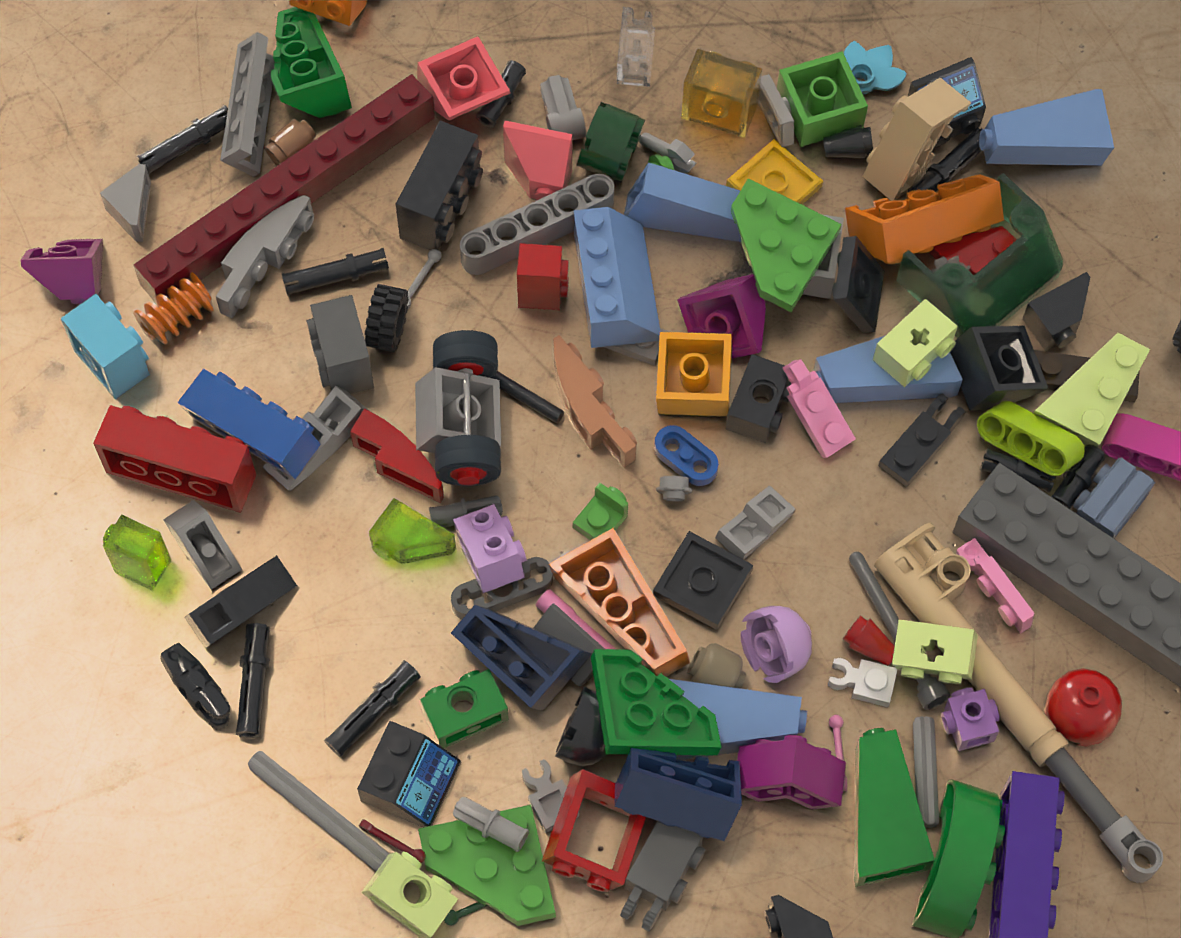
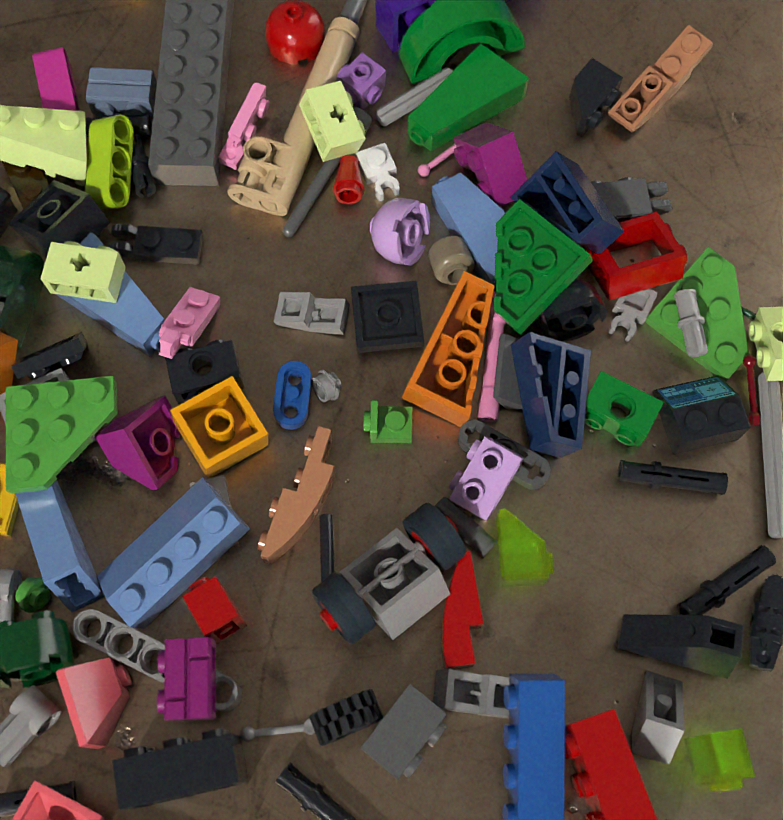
camera: 125 degrees left, 5 degrees up
none -> magenta brick [157,637,216,722]

